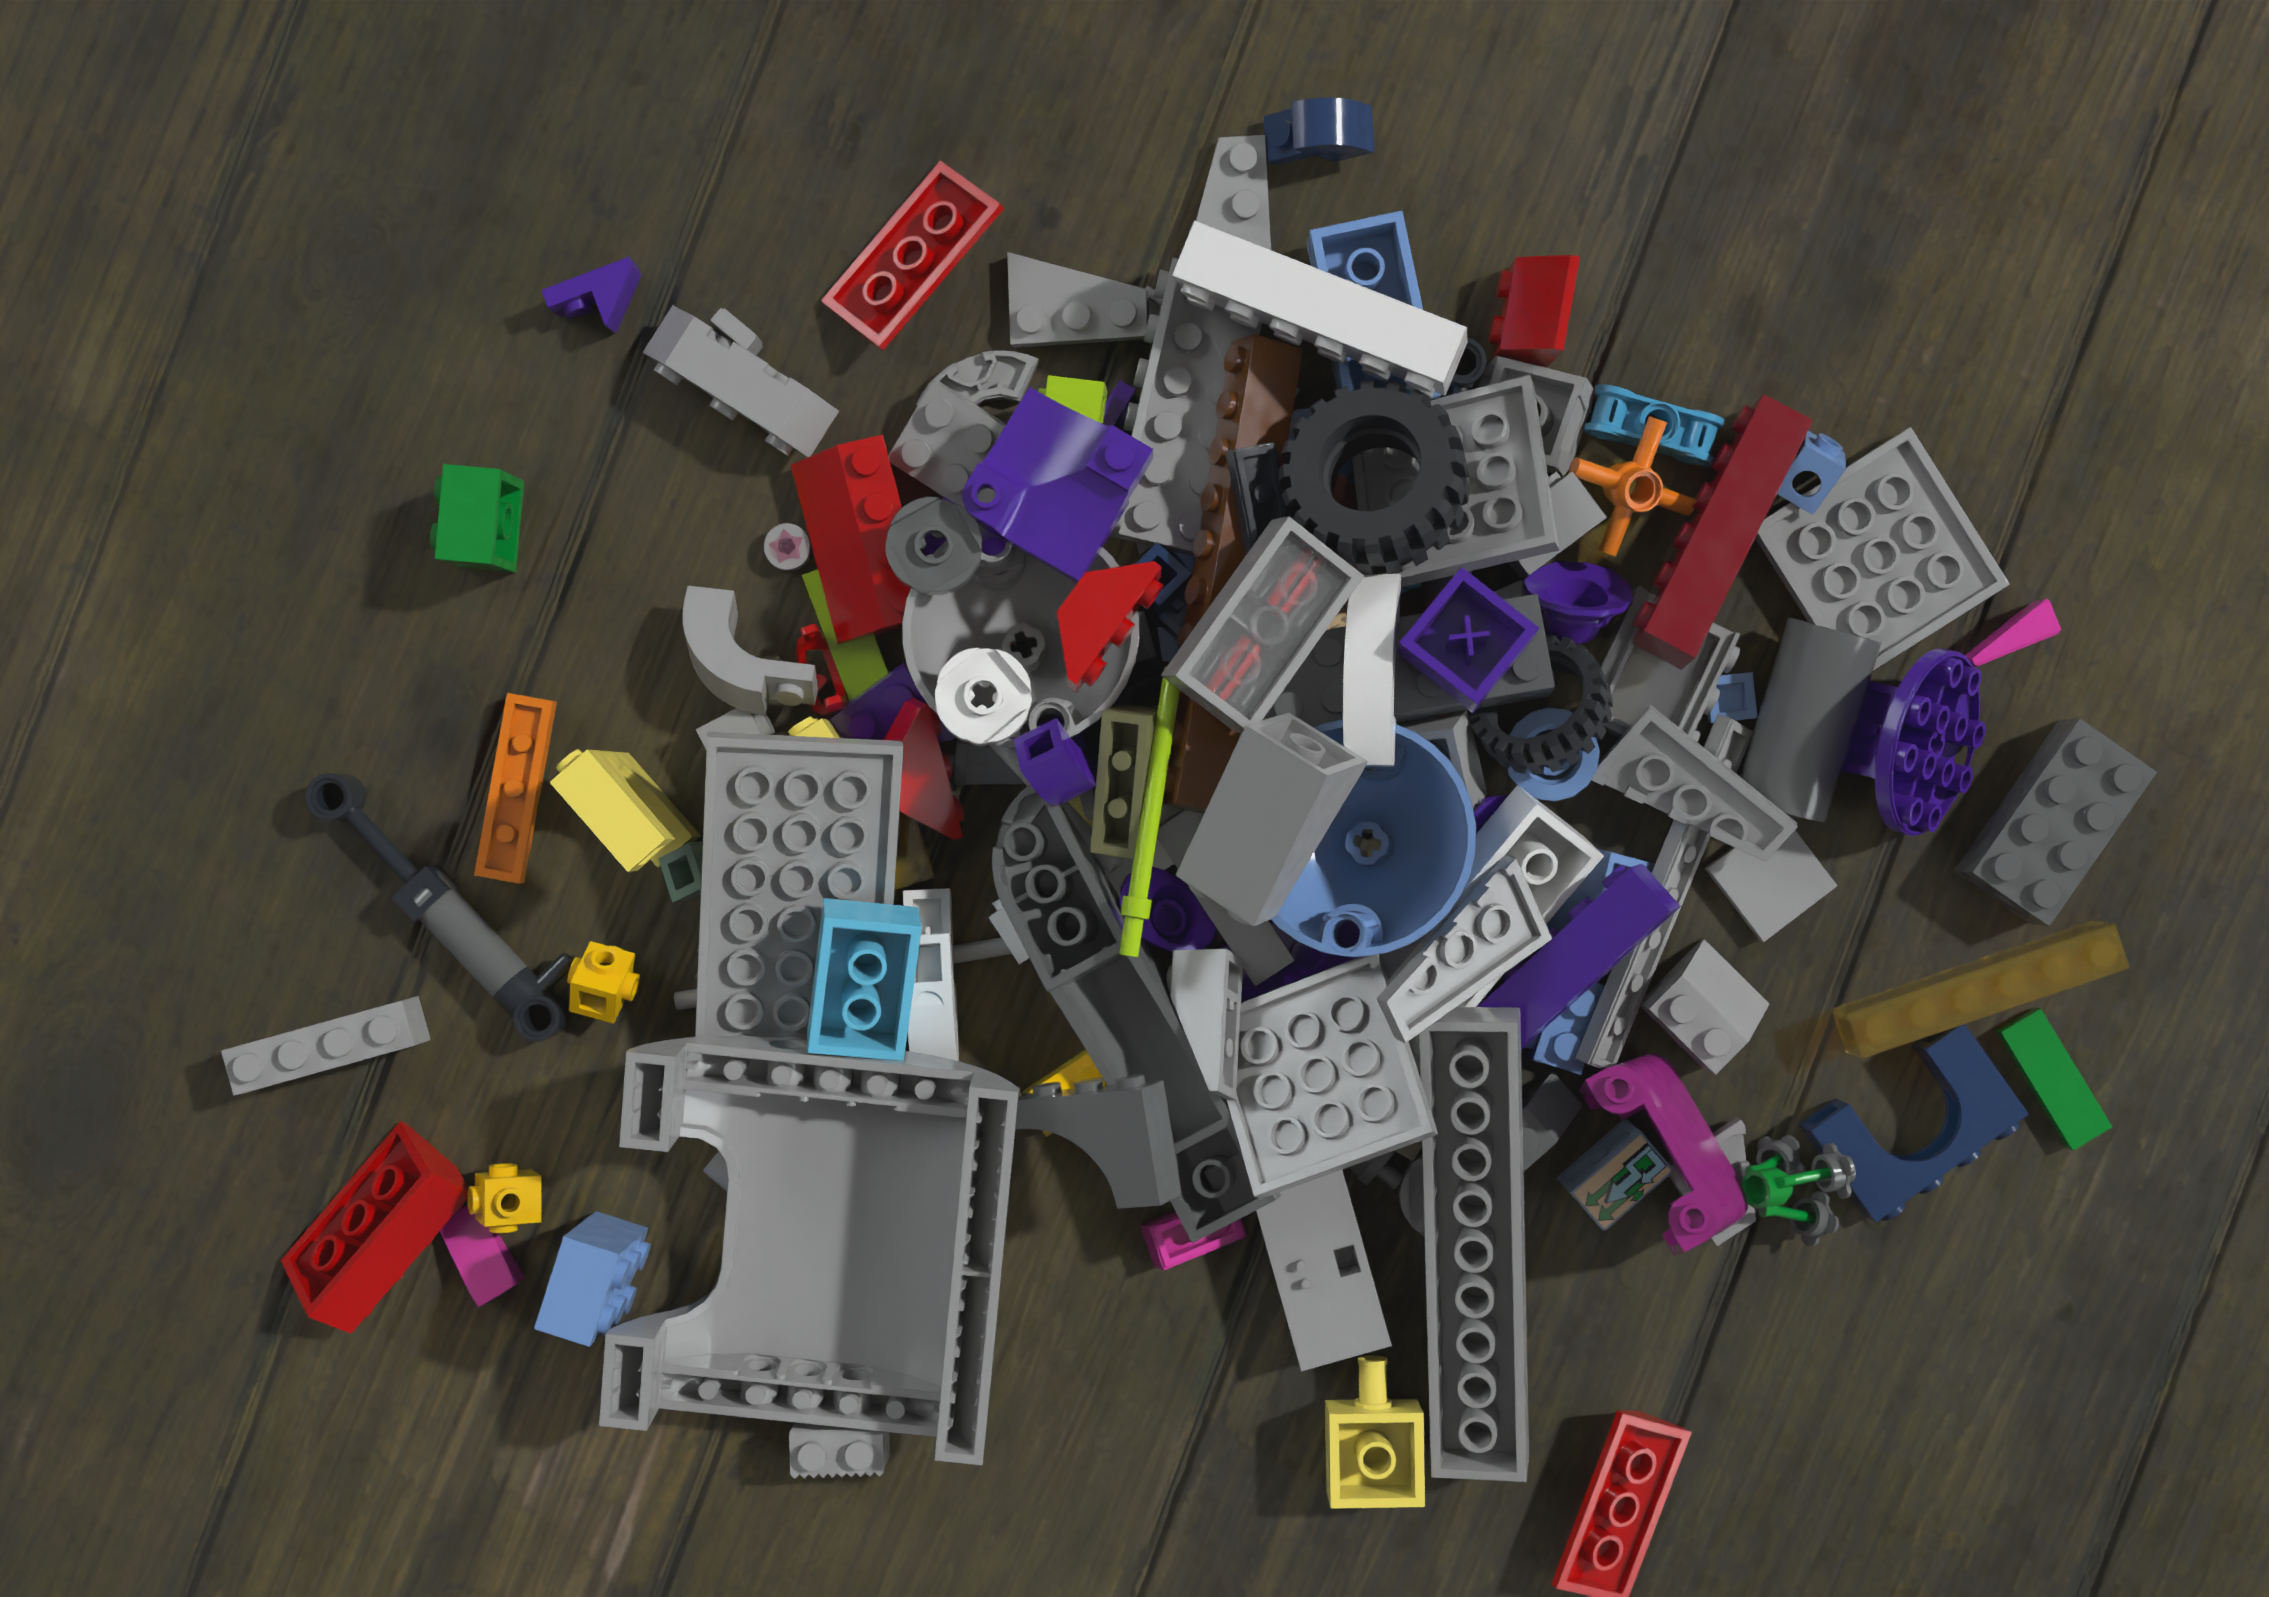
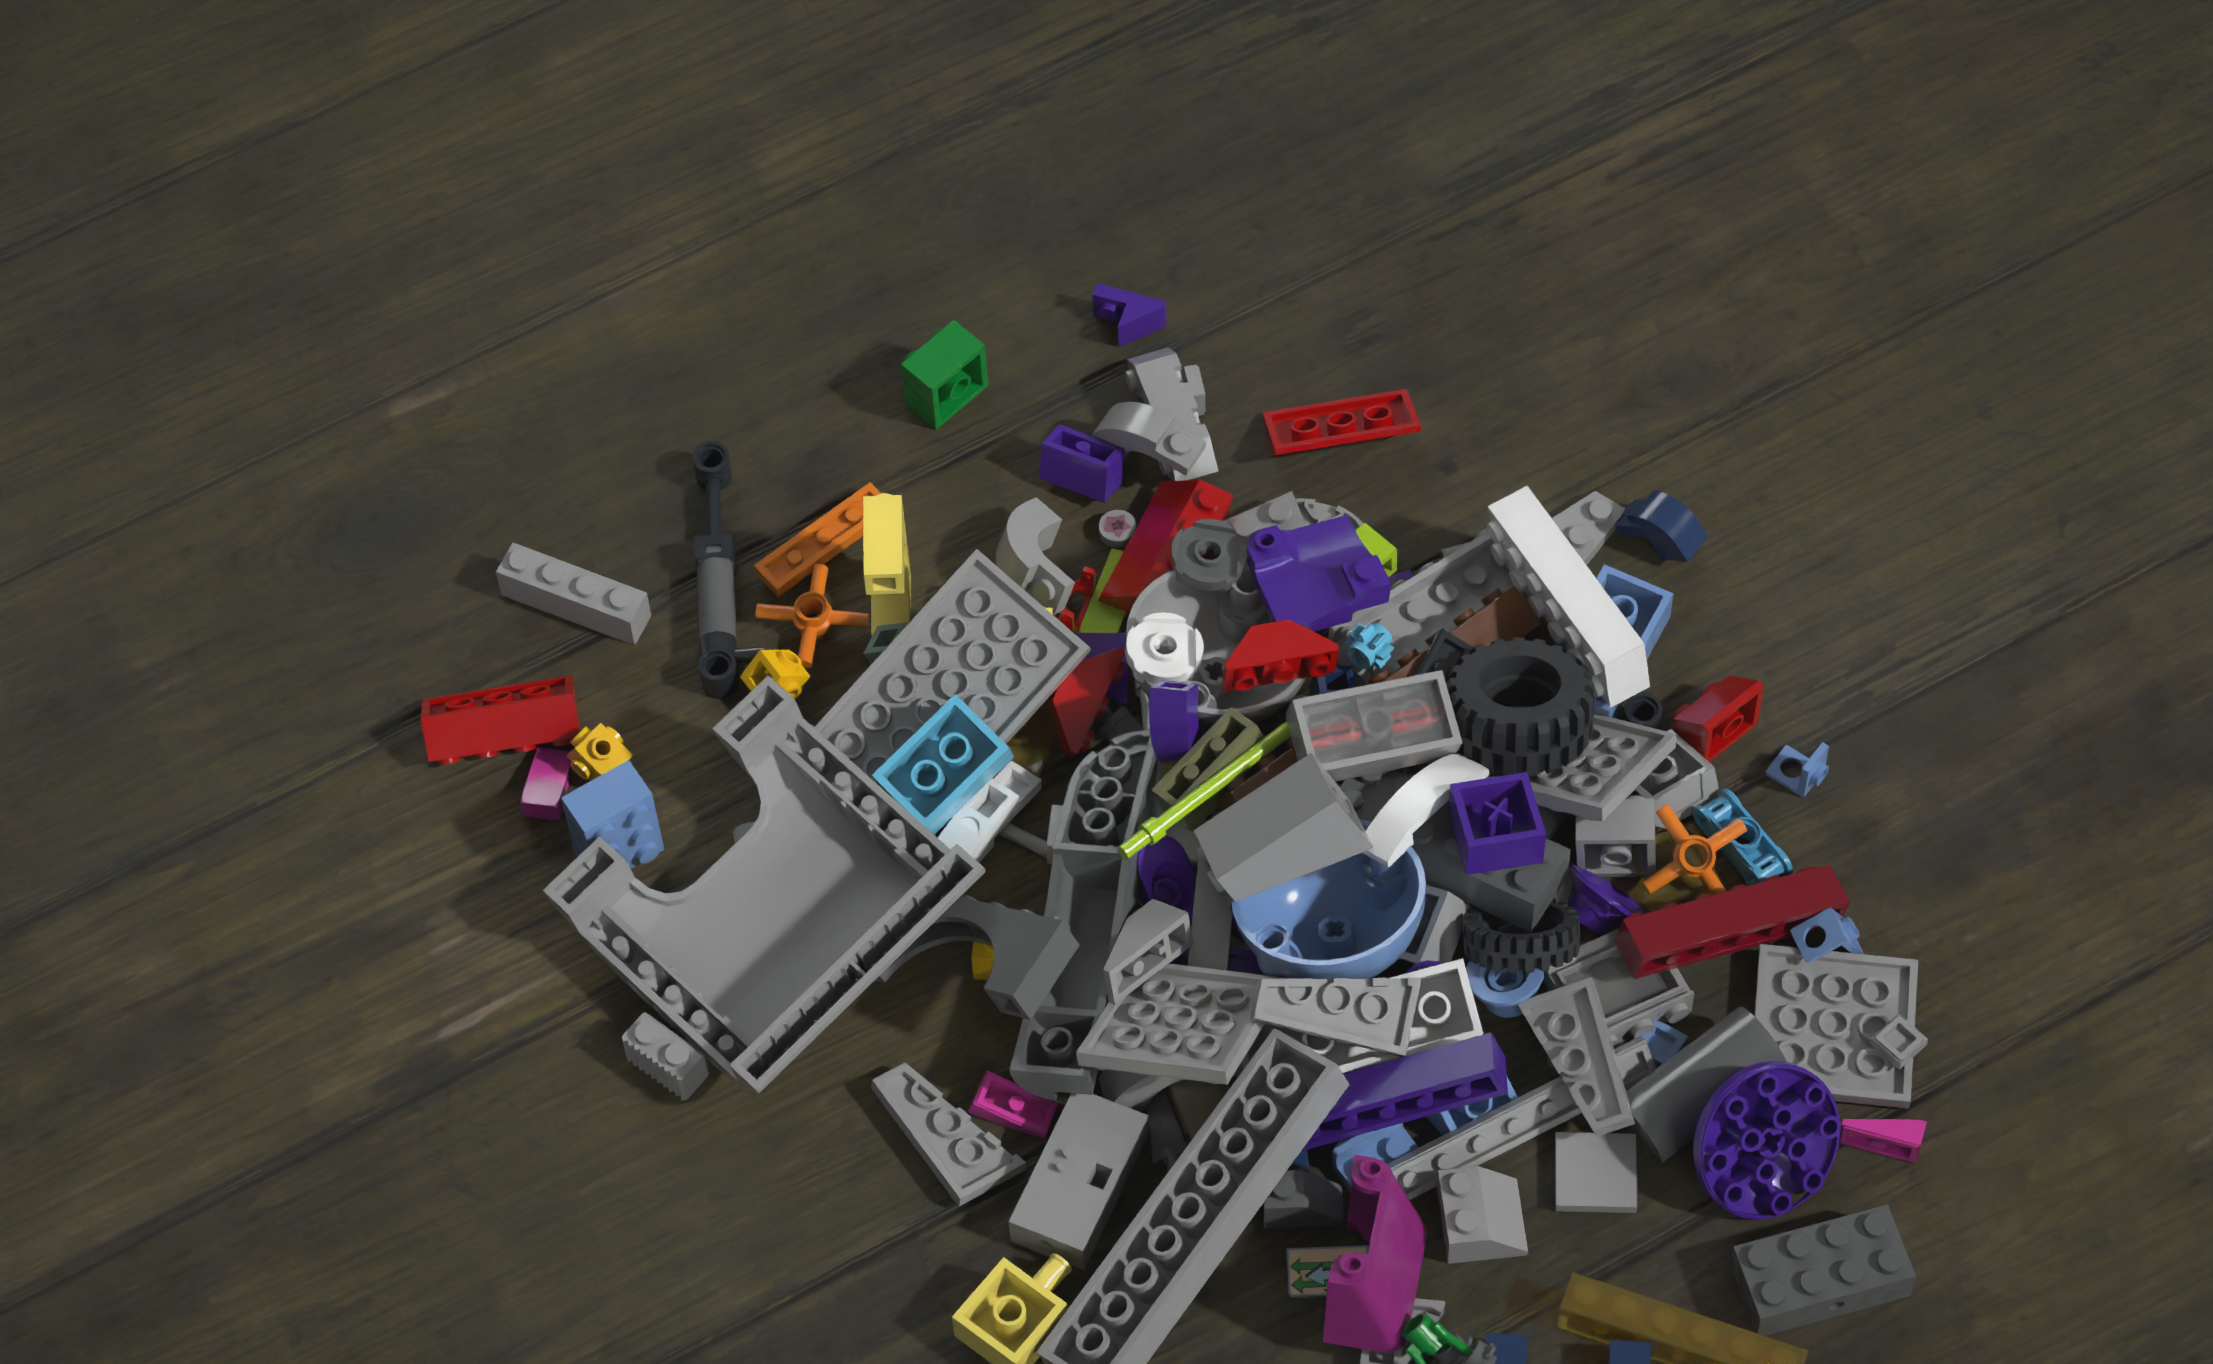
camera: 45 degrees right, 30 degrees down
light grey wing [1007,252,1150,348] -> none
none -> orange bar [756,564,870,668]
none -> light grey wing [871,1063,1026,1206]
none -> dark purple brick [1039,424,1125,503]
none -> light grey arch [1091,402,1206,476]
none -> medium azure gear [1345,623,1394,669]
none -> medium blue bracket [1765,742,1829,798]
none -> light grey tile [1870,1013,1928,1070]

